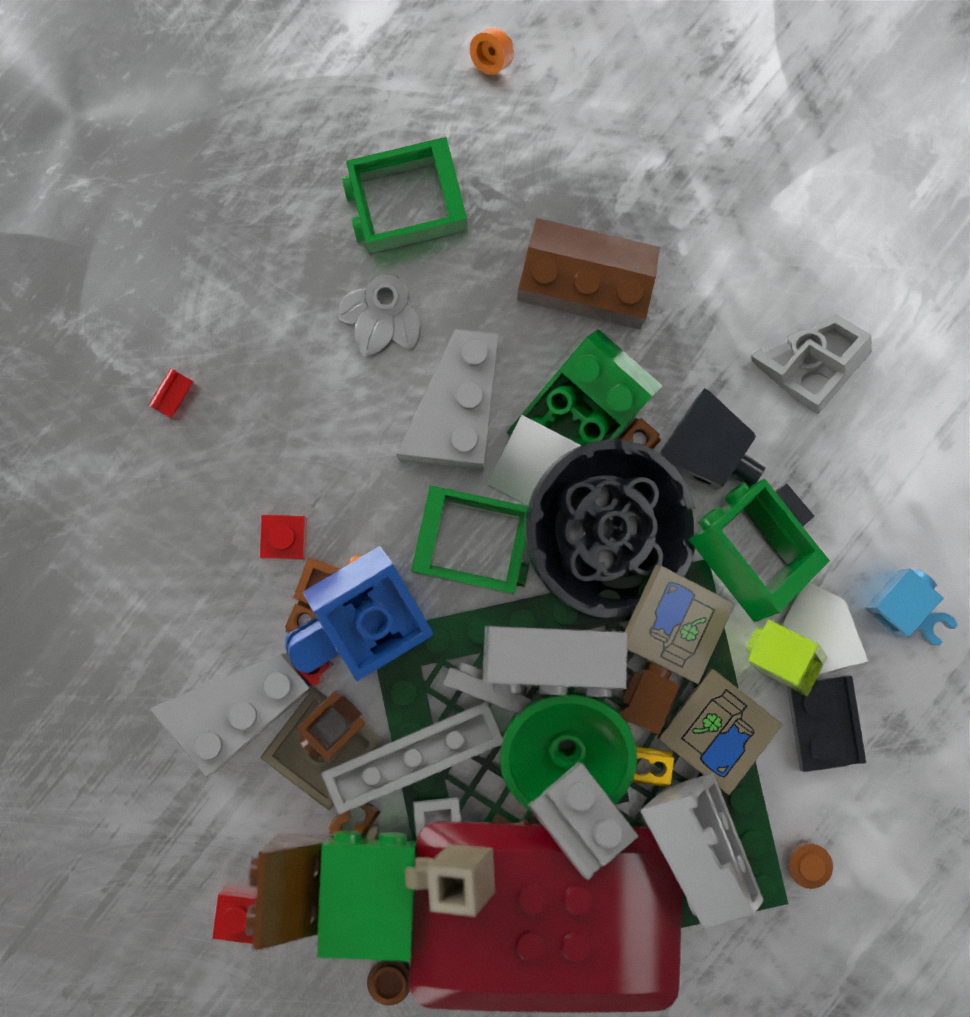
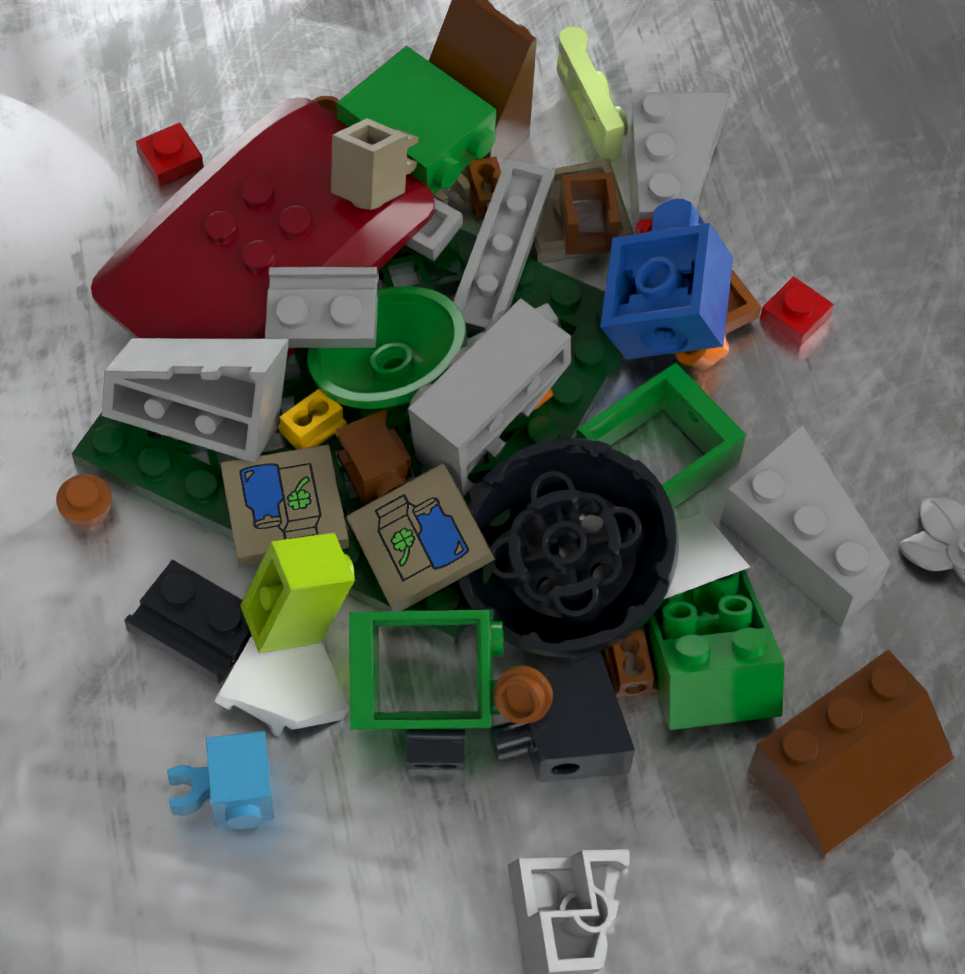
camera: 130 degrees right, 25 degrees down
none -> dark orange plate [494,666,553,724]
none -> yellowish green plate [556,26,628,160]

